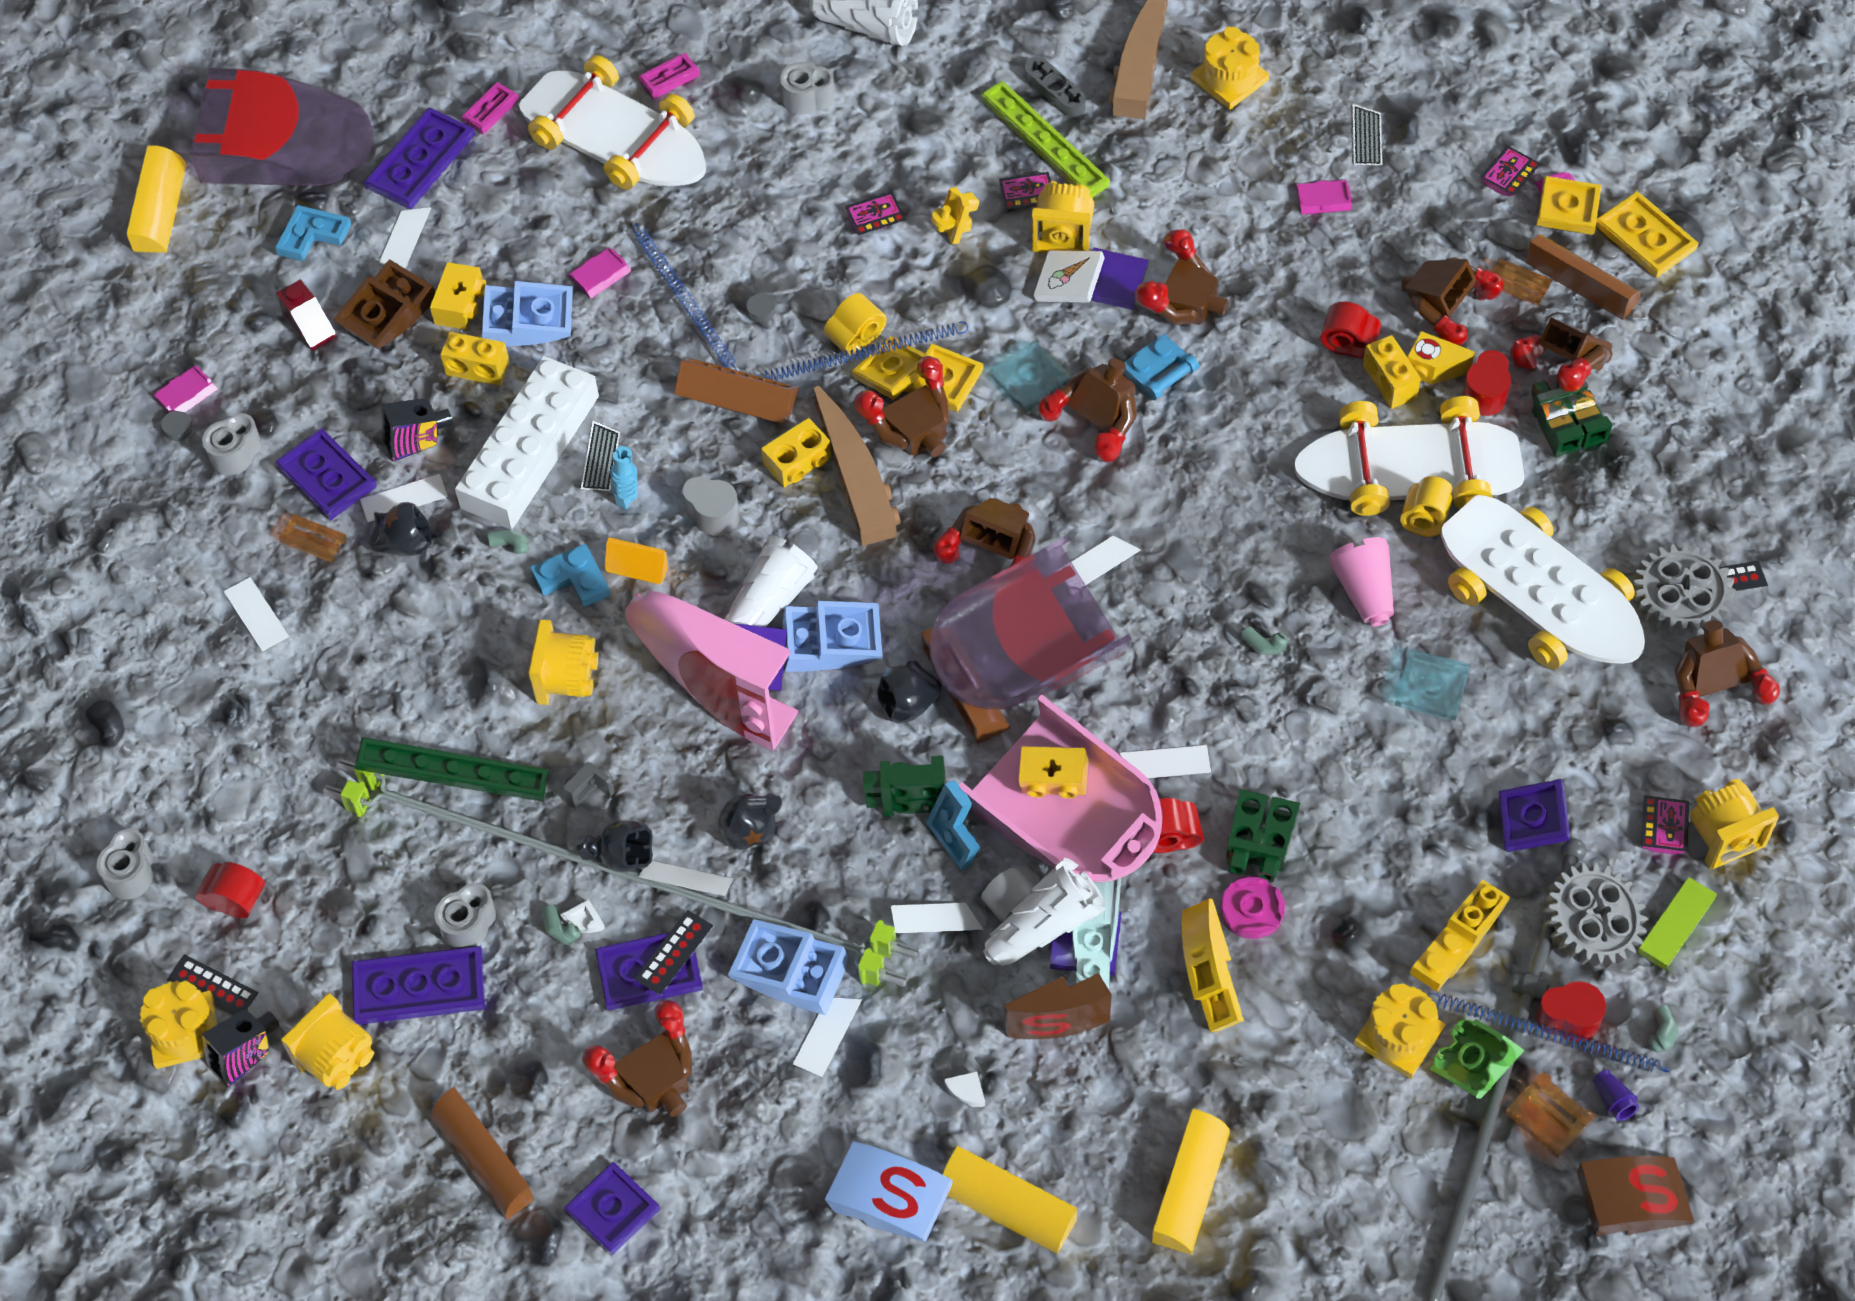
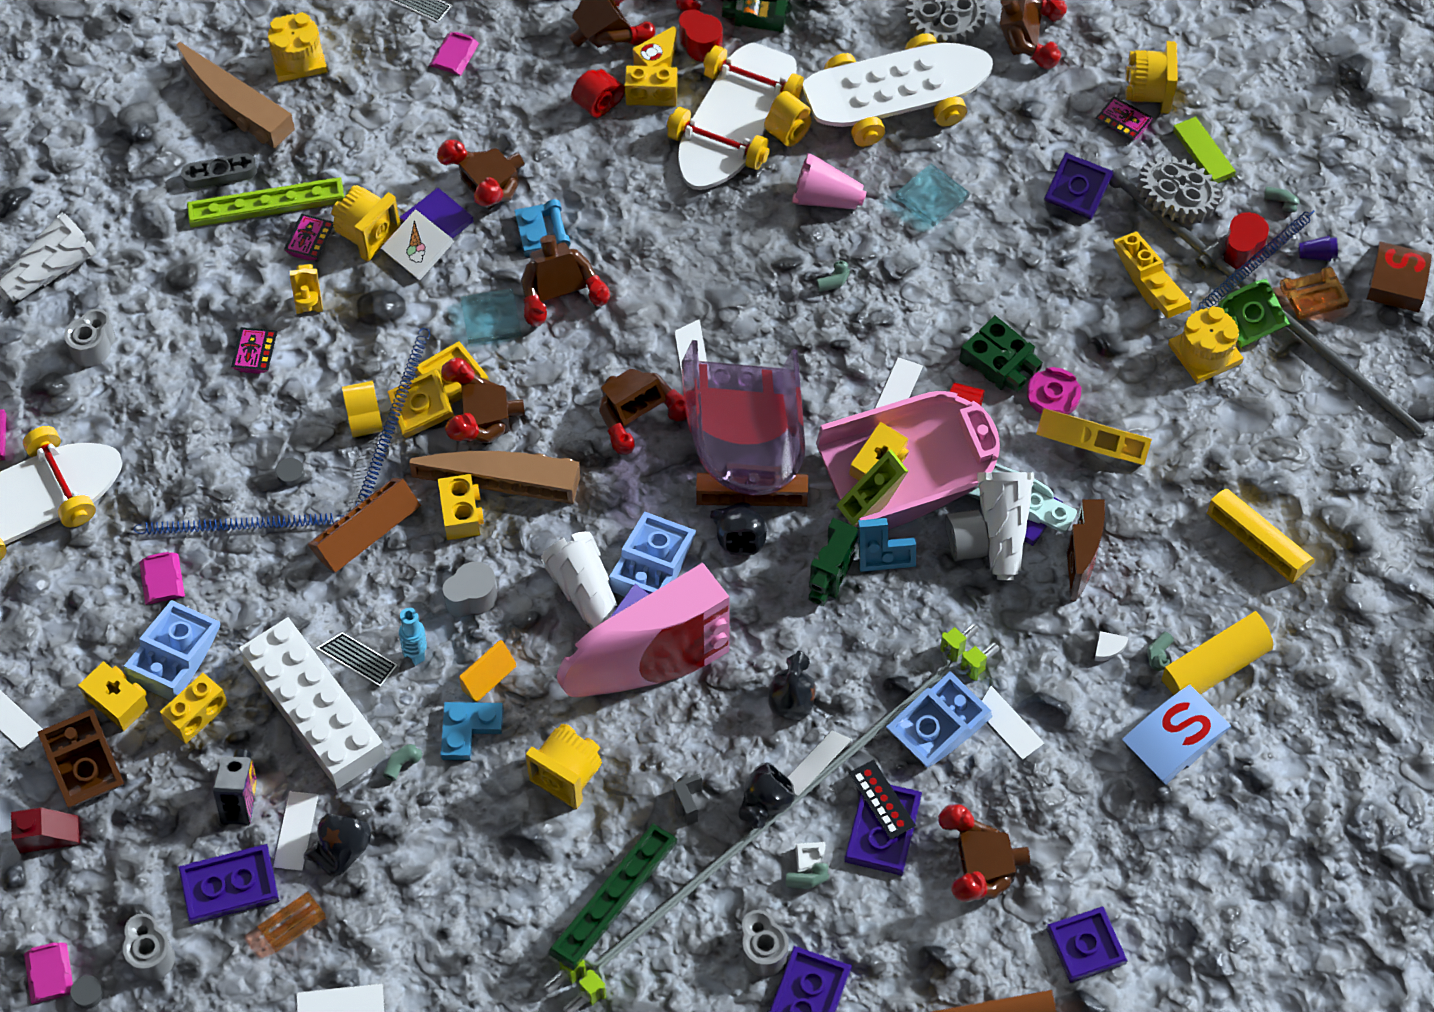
camera: 65 degrees left, 0 degrees up
white sticker [891,903,984,933] -> none
none -> lime slope [836,450,908,526]
none -> sand green arm [1147,631,1174,671]

